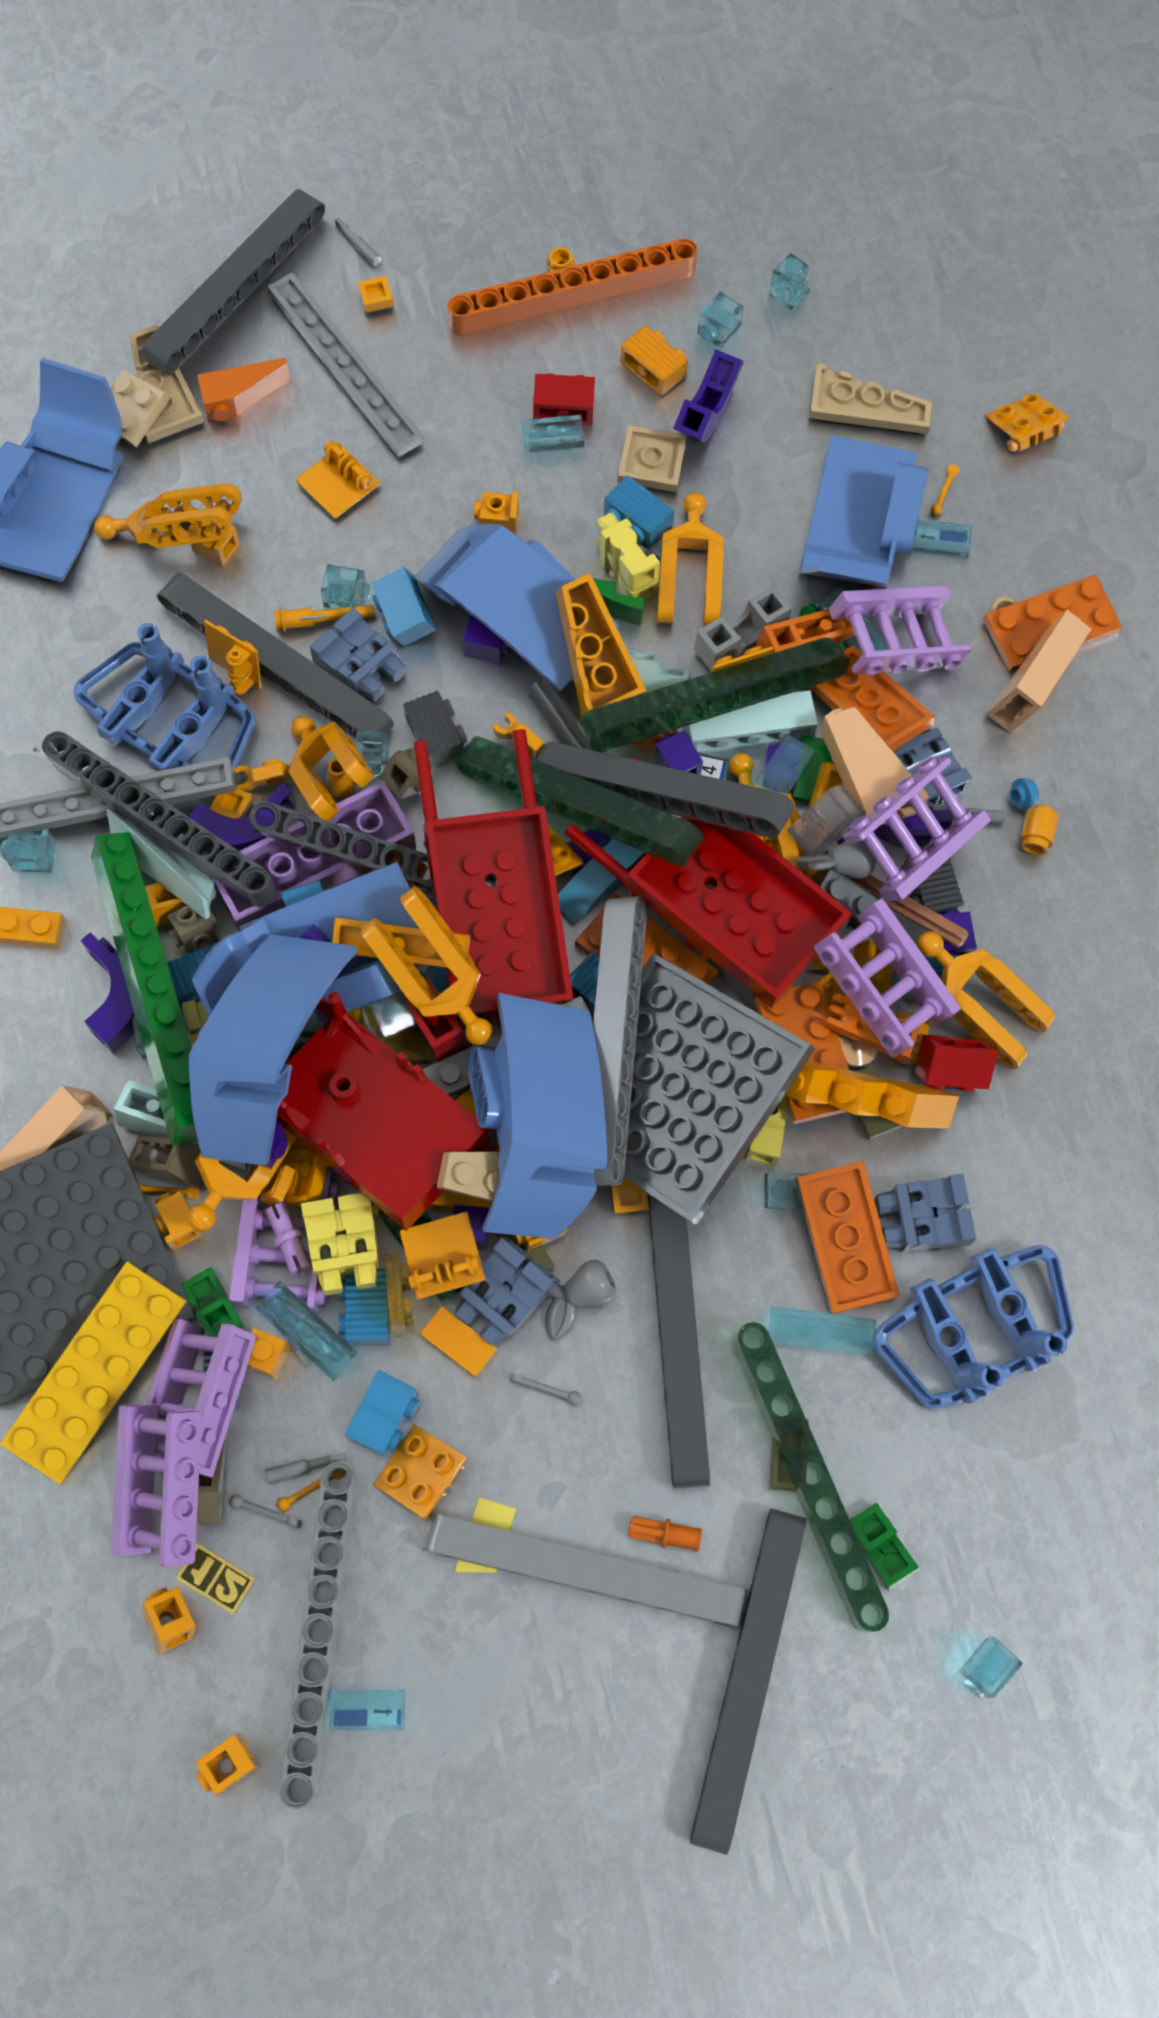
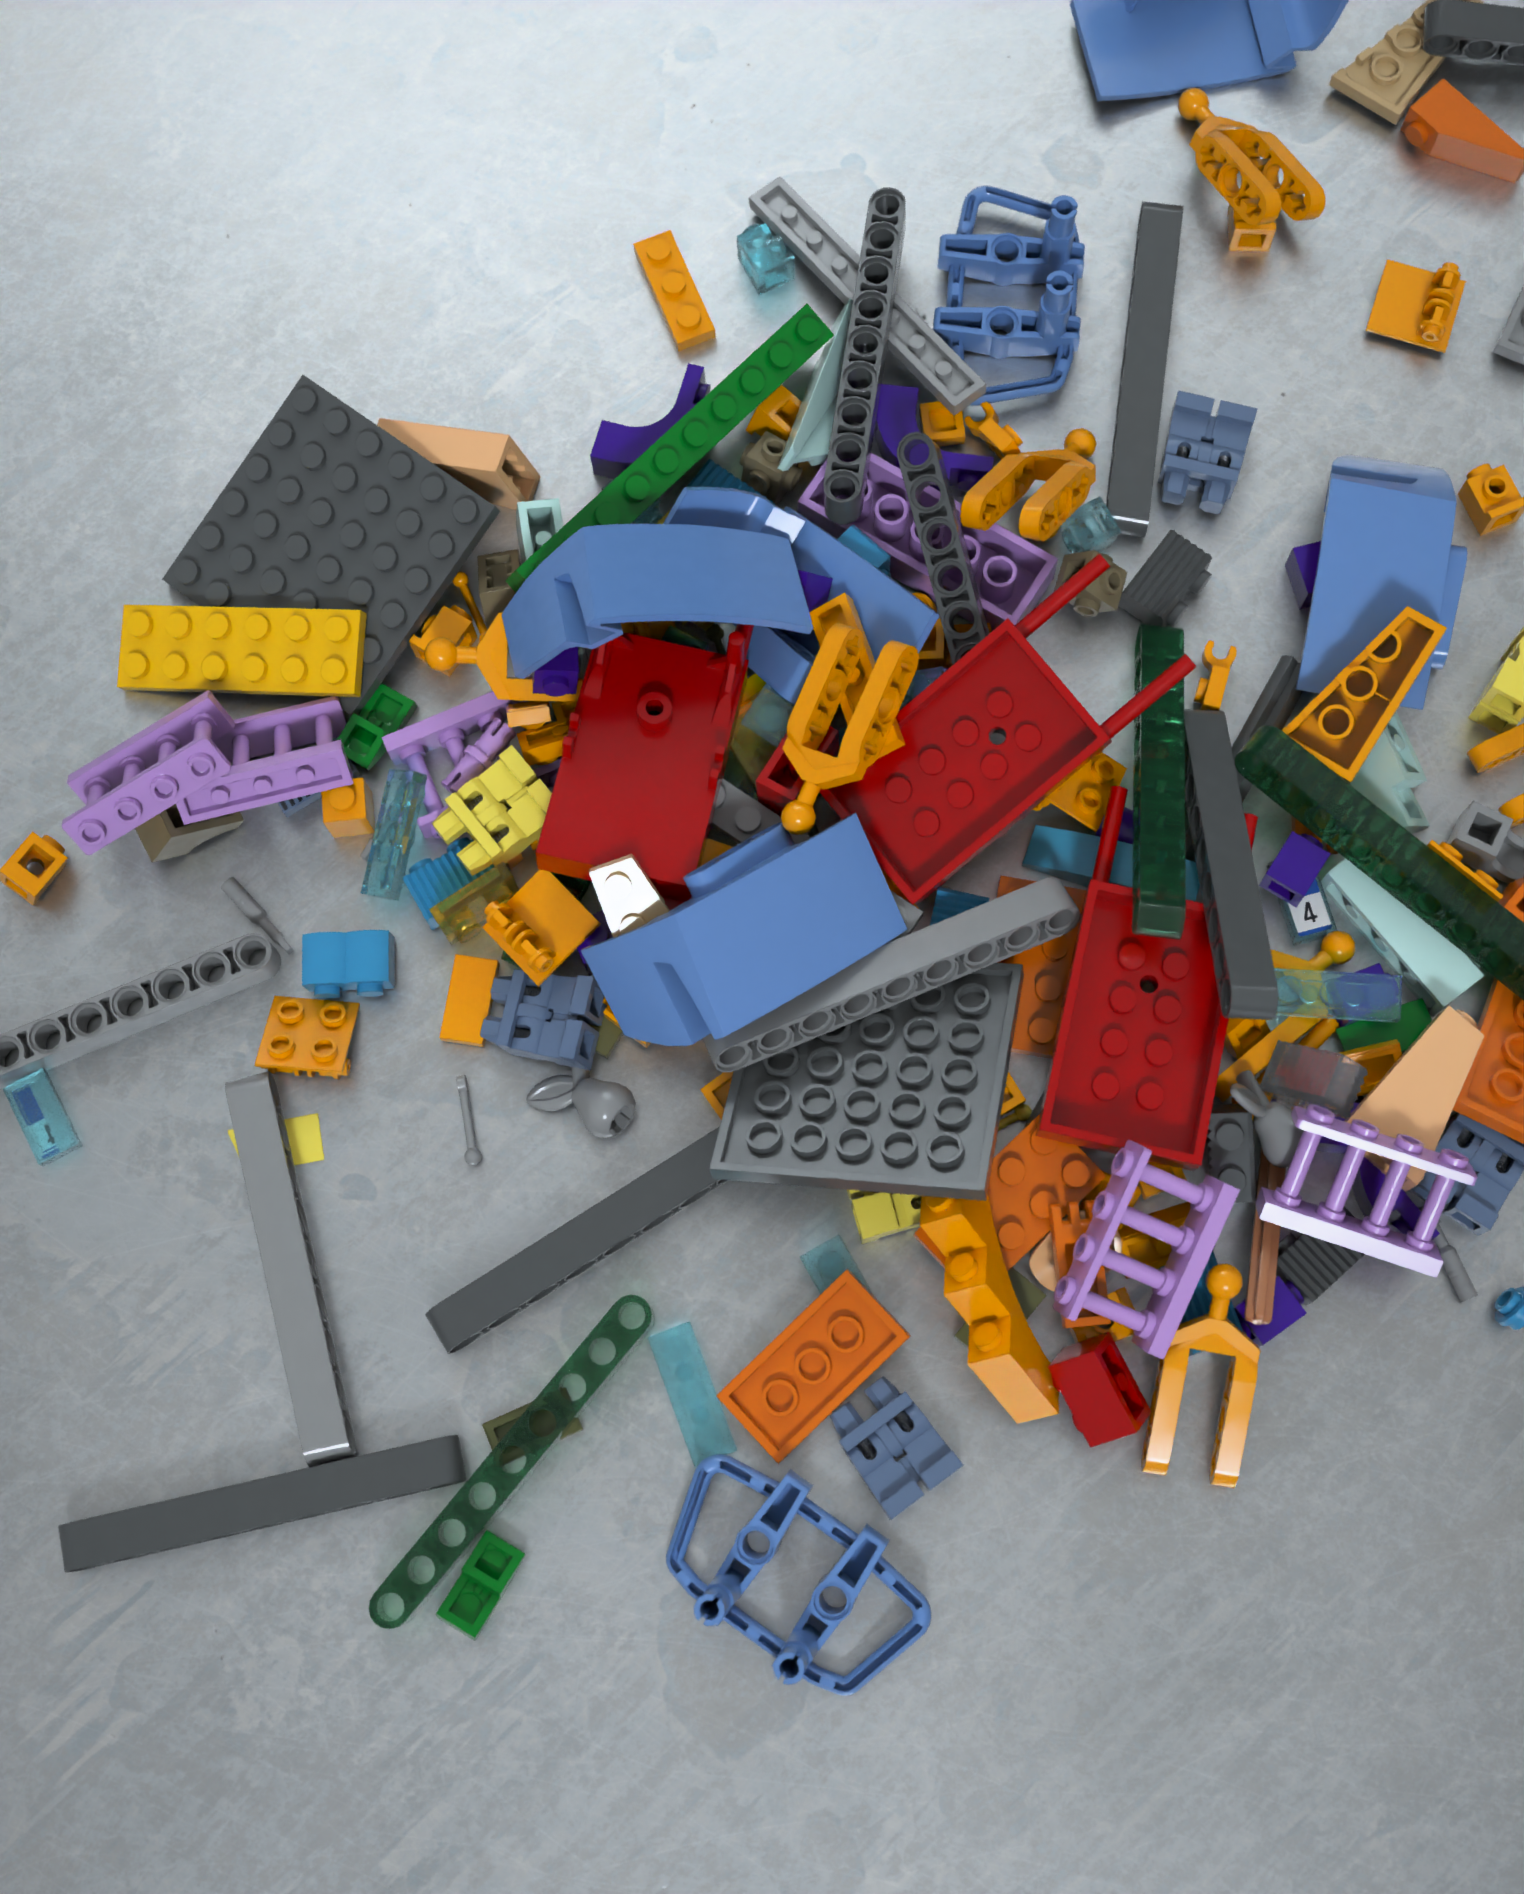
camera: 70 degrees right, 5 degrees up
tan plate [110,369,170,448] -> none
clear yellow sticker [175,1543,255,1615] -> none
light orange hinge [204,619,262,696] -> none
light grey hinge [229,1494,301,1528] -> none
light orange pin [274,605,375,633] -> none
light orange hinge [276,1471,345,1512] -> none
clear light blue brick [321,564,370,608] -> none
dark azure brick [371,566,436,646] -> none
green slope [593,578,644,625] -> none
orange axle [628,1516,702,1552] -> none
clear light blue brick [959,1637,1023,1698] -> none
light orange brick [1020,805,1059,855] -> none

